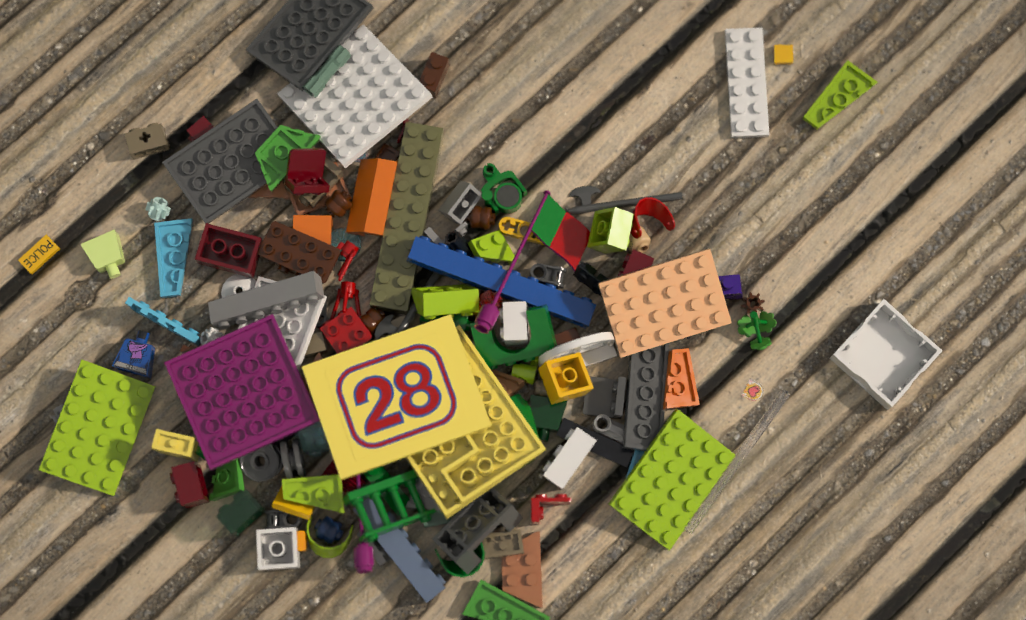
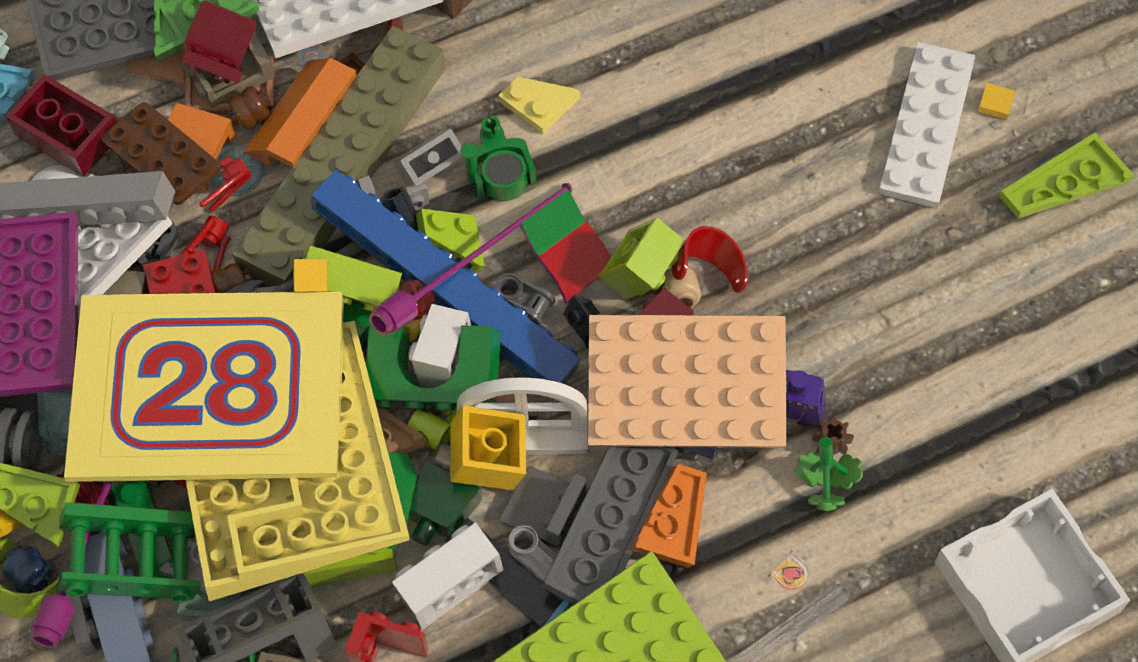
camera: 20 degrees right, 15 degrees down
reddish brown piece [467,205,495,230] -> none
yellow beam [499,217,544,245] -> none
dark grey piece [568,186,682,214] -> none
none -> yellow tile [293,259,327,292]
none -> light yellow wing [498,77,580,135]

